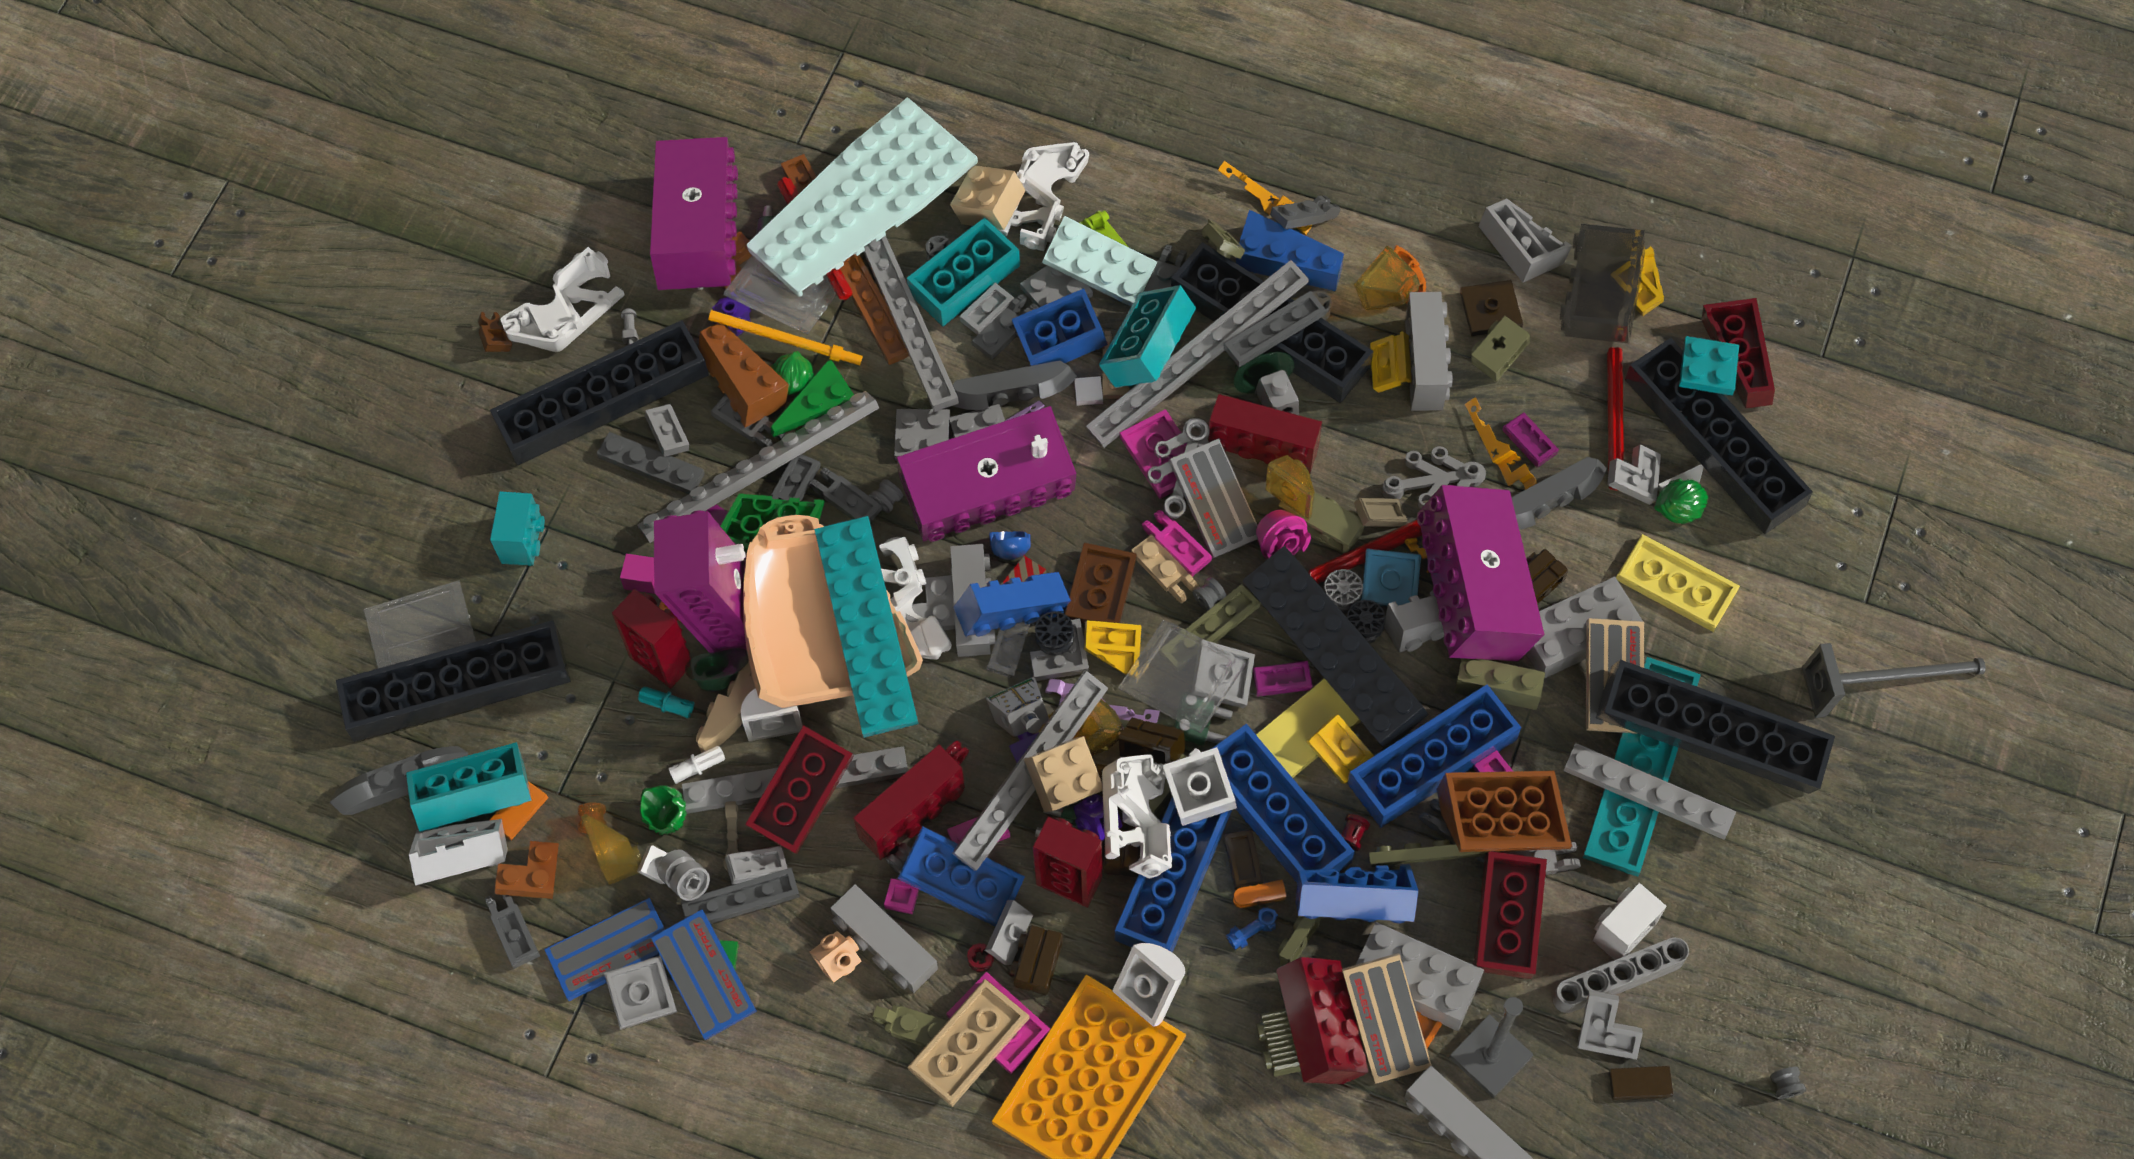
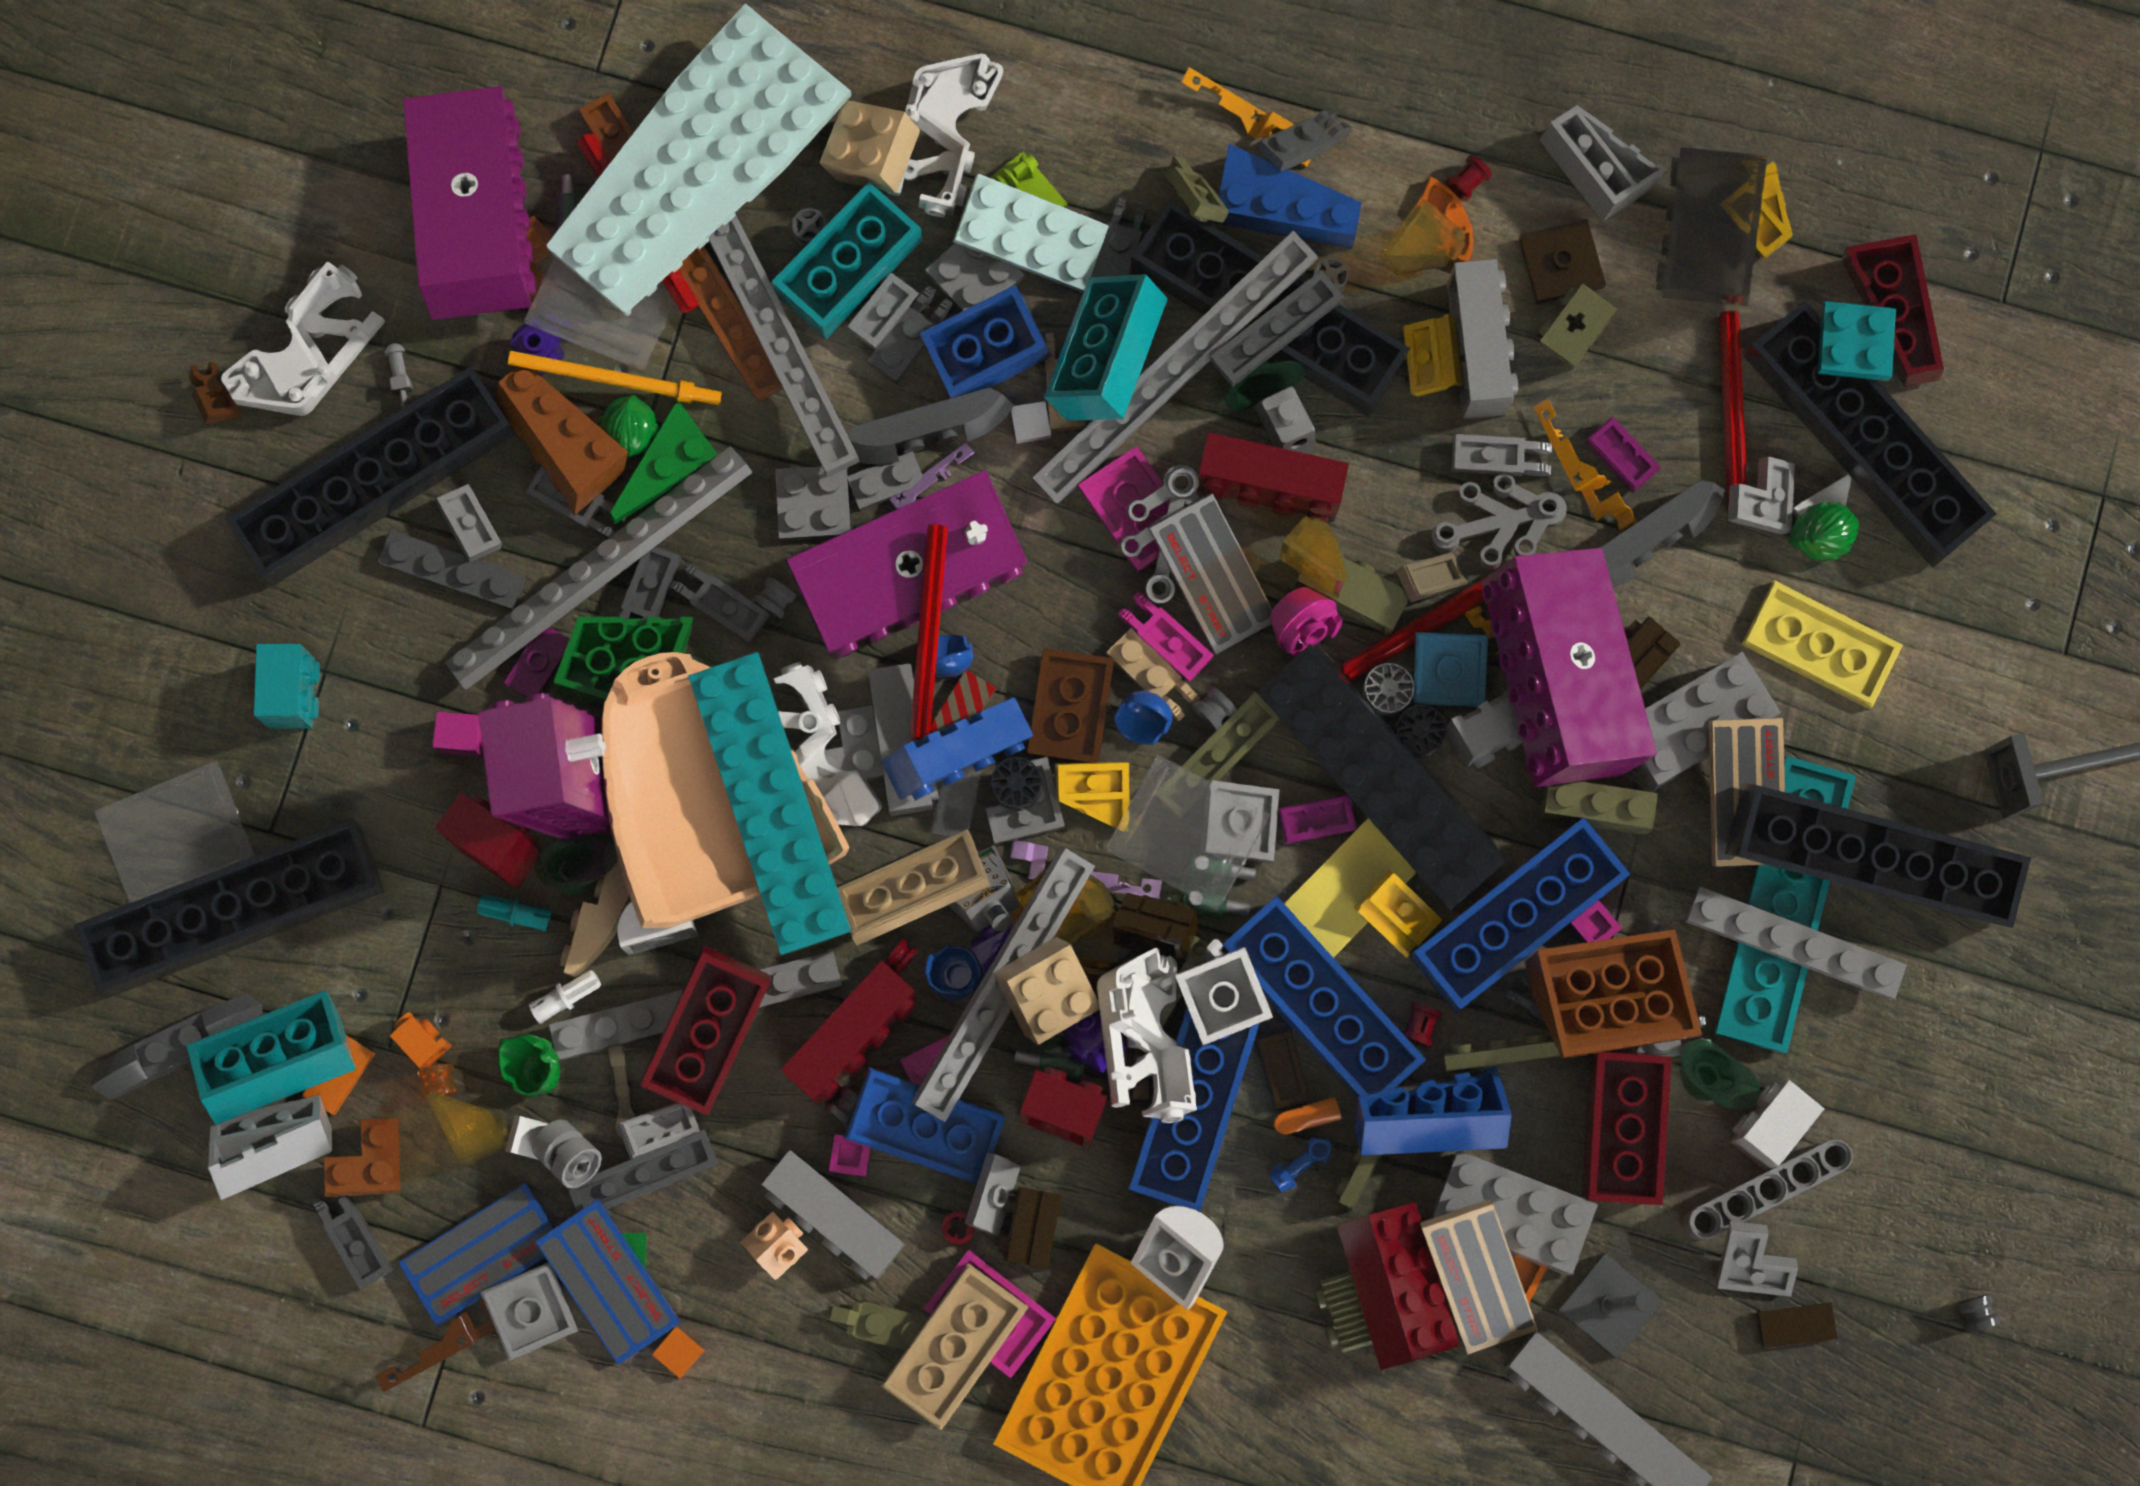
camera: 10 degrees left, 15 degrees up
none -> reddish brown piece [375,1297,496,1392]
none -> orange brick [390,1012,452,1071]
none -> orange tile [652,1326,705,1379]
none -> tan tile [837,829,990,946]
none -> red axle [910,524,948,740]
none -> blue hair [924,945,983,1001]
none -> blue hair [1114,690,1173,745]
none -> dark red bush [1445,155,1492,202]
none -> light grey hinge [1451,434,1552,476]
none -> clear green piece [1680,1039,1760,1111]

